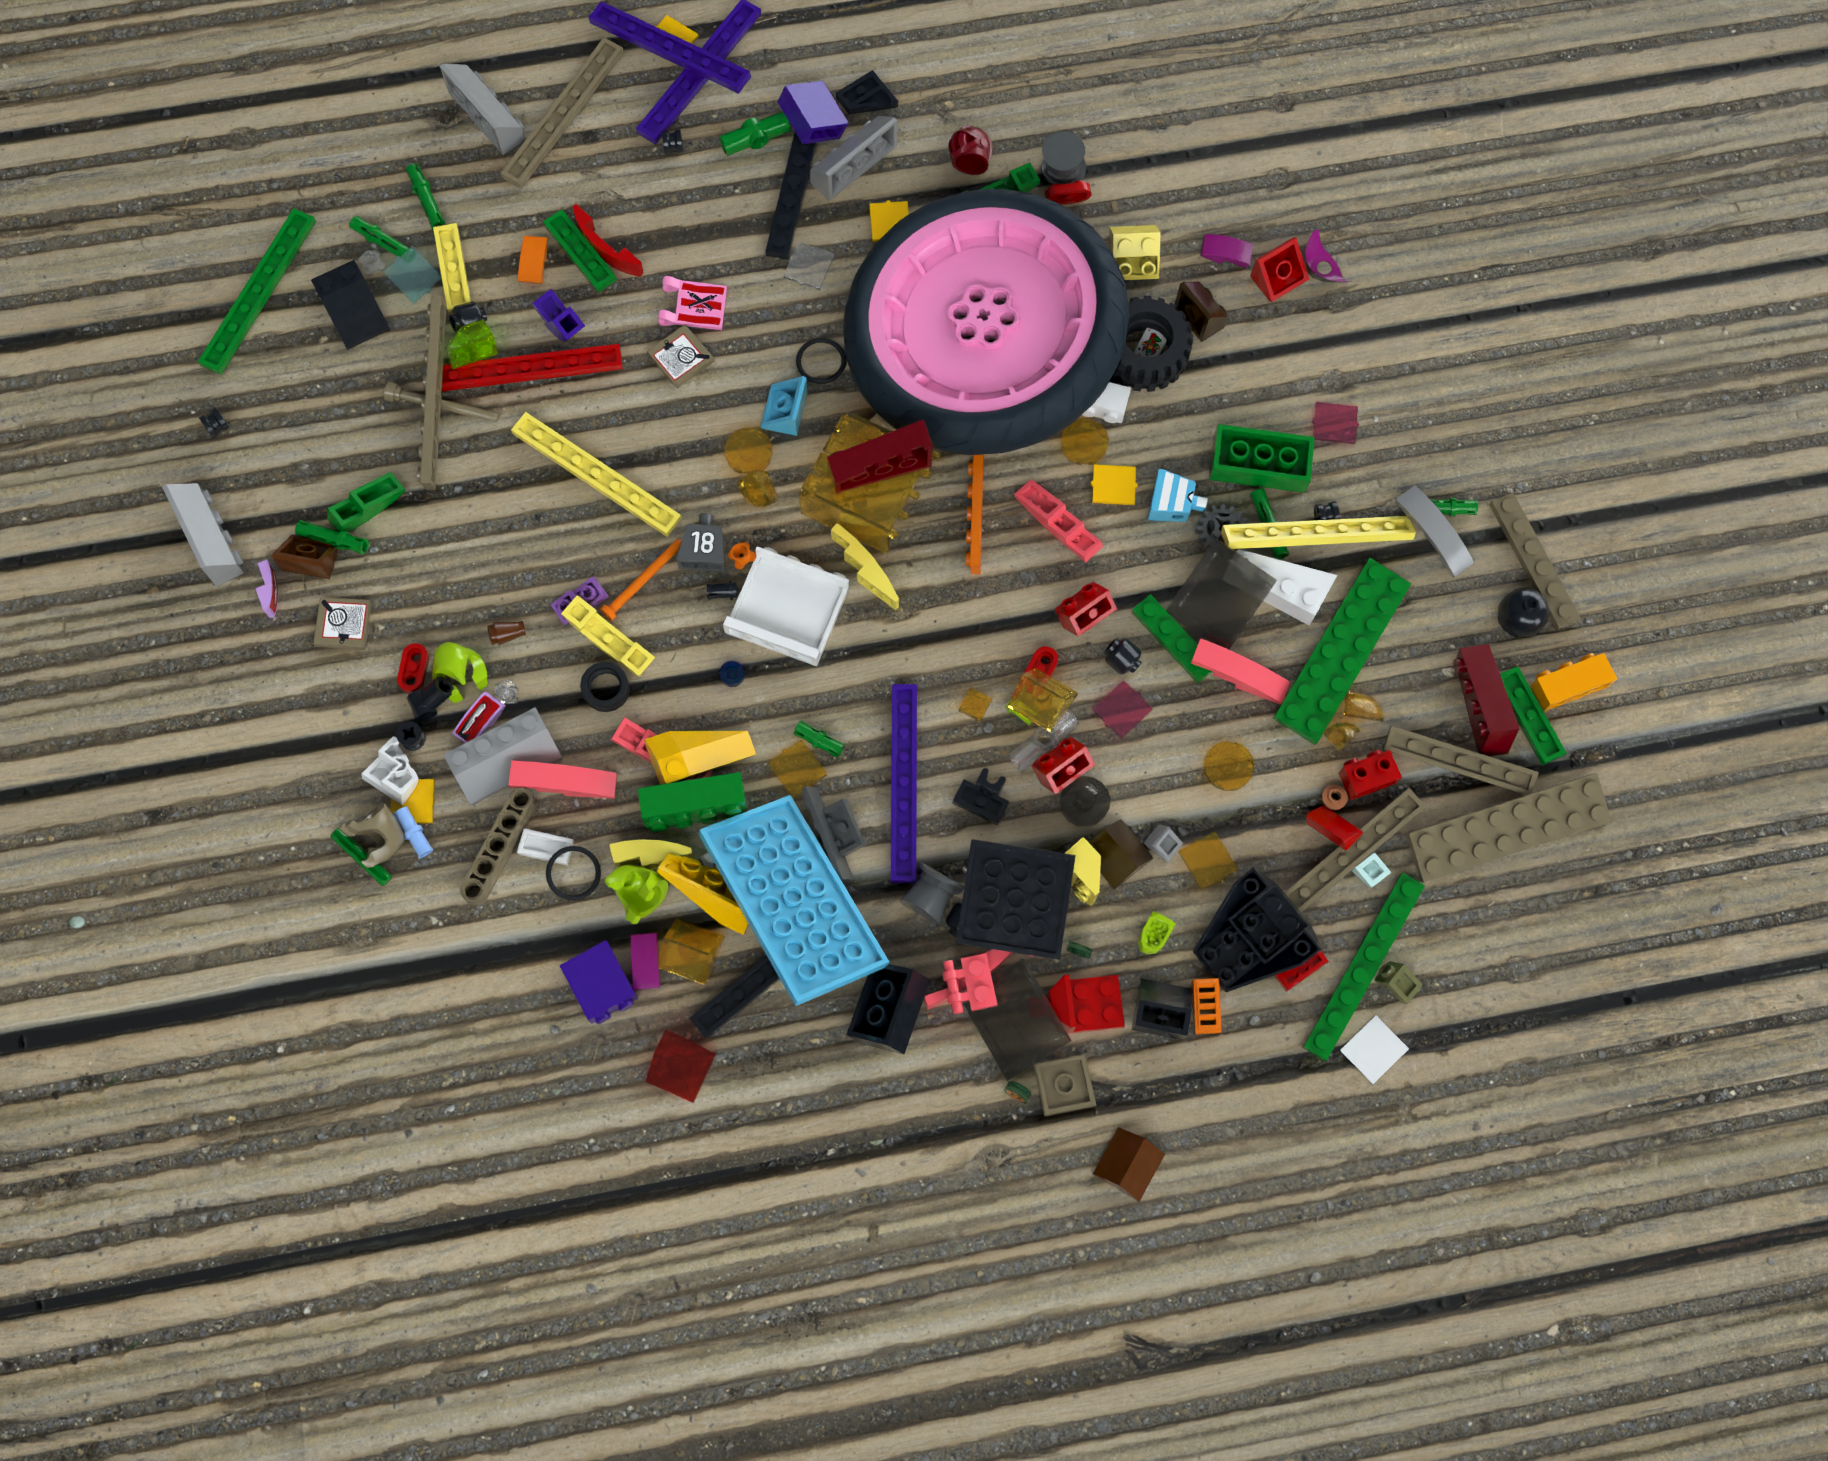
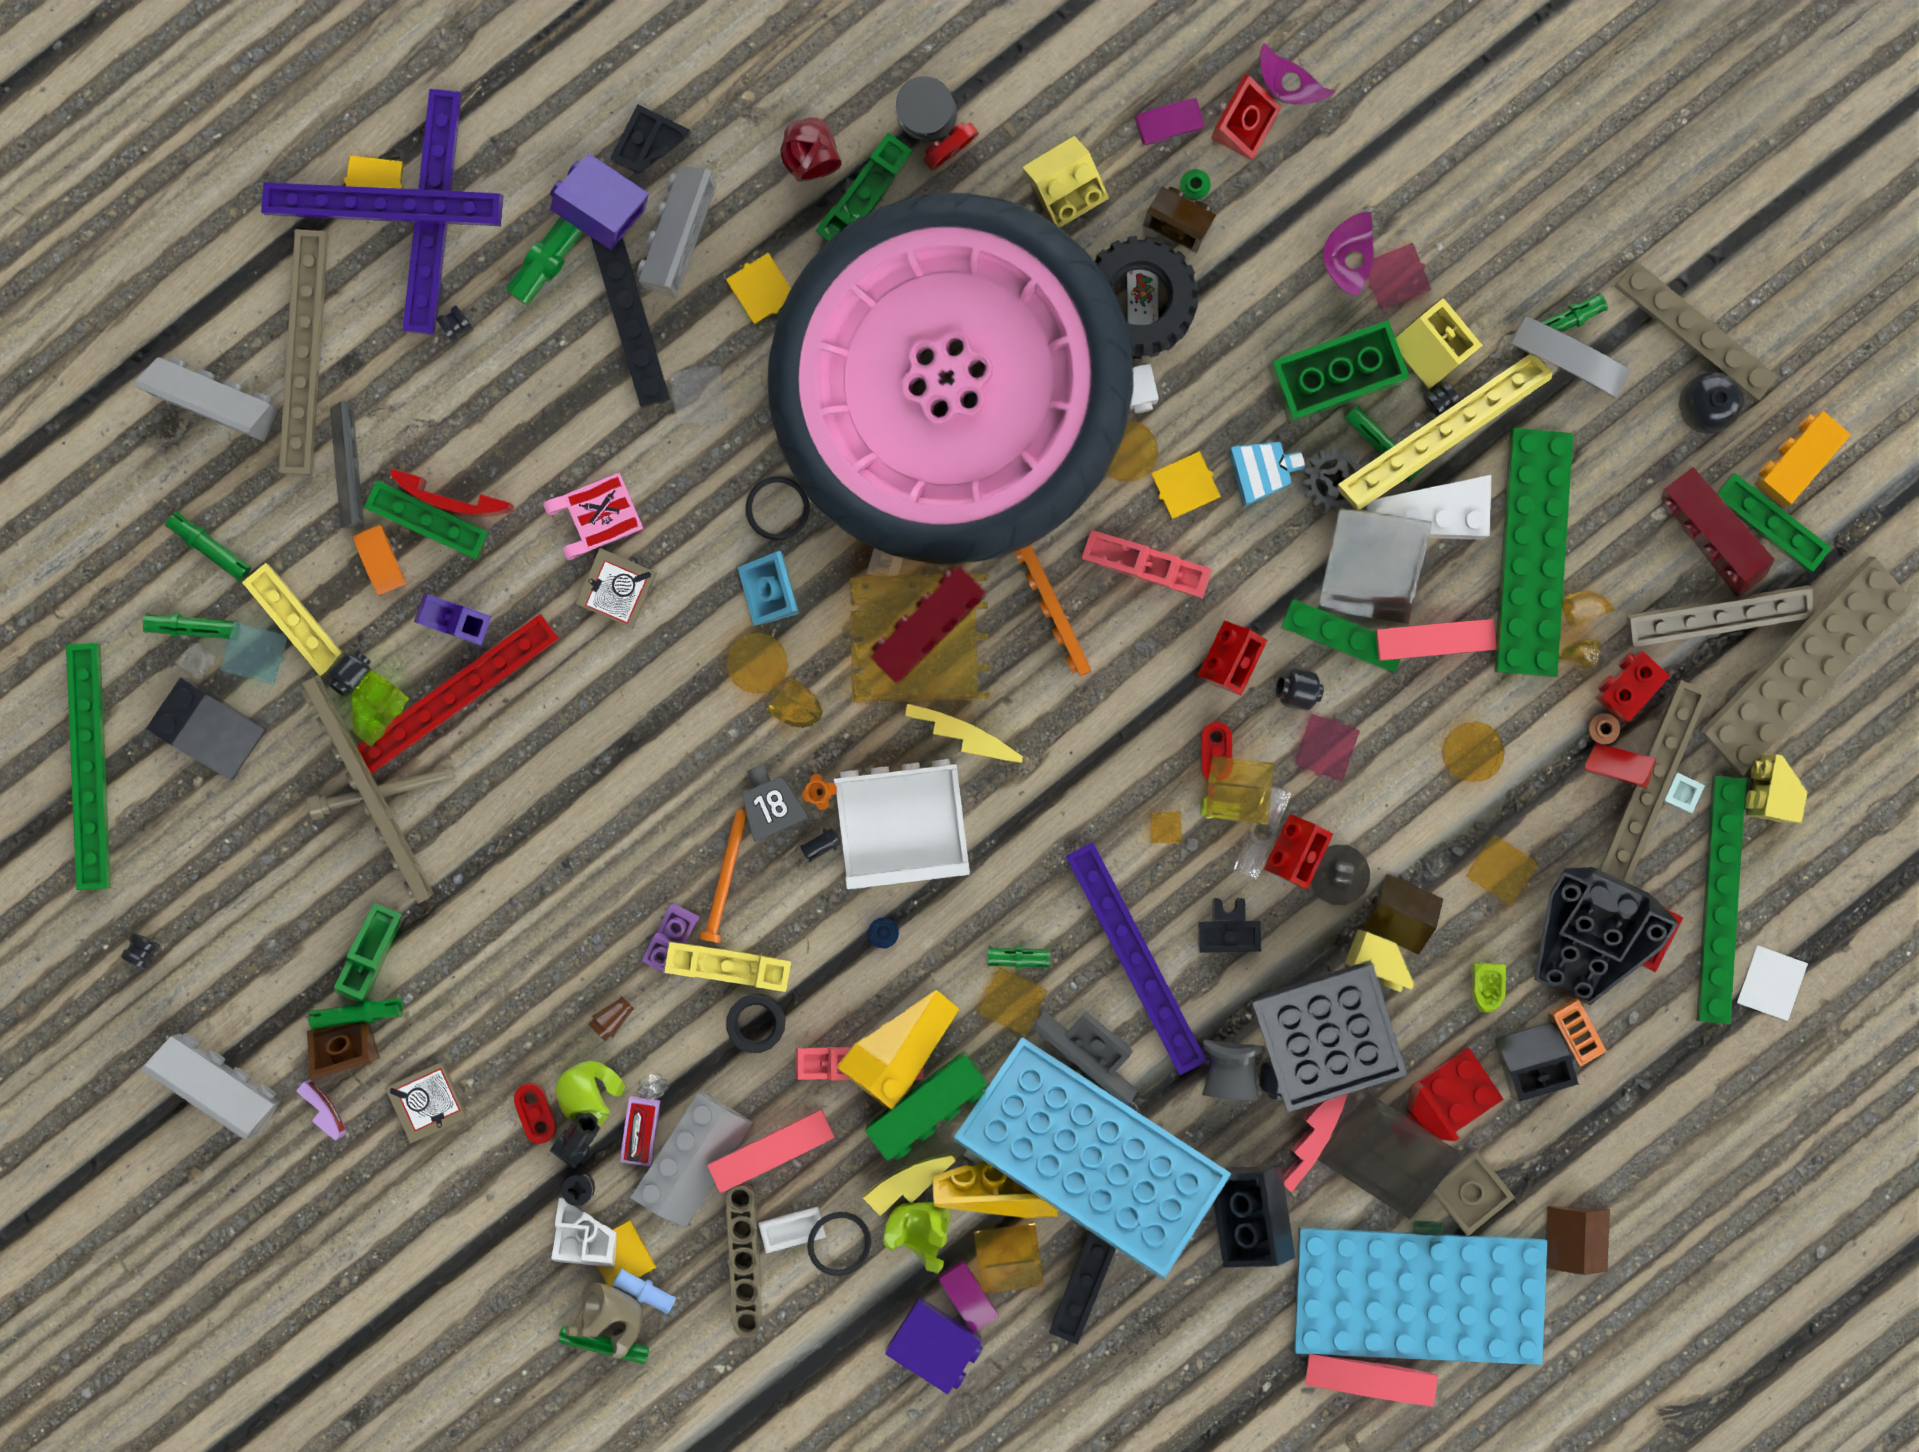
camera: 25 degrees left, 15 degrees up
light yellow plate [511,412,682,537] -> none
clear red slope [645,1029,716,1103] -> none
coral plate [942,953,997,1014] -> none
clear green tile [1066,941,1093,959] -> none
light grey slope [1144,825,1184,862] -> none
olive bracket [1375,961,1423,1004] -> none
none -> dark grey slope [330,401,364,529]
none -> green plate [1180,169,1211,200]
none -> medium azure plate [1294,1227,1547,1365]
none -> coral slope [1305,1354,1438,1407]
none -> magenta piece [1323,211,1374,296]
none -> light yellow slope [1395,298,1483,390]
none -> light yellow slope [1745,754,1807,823]

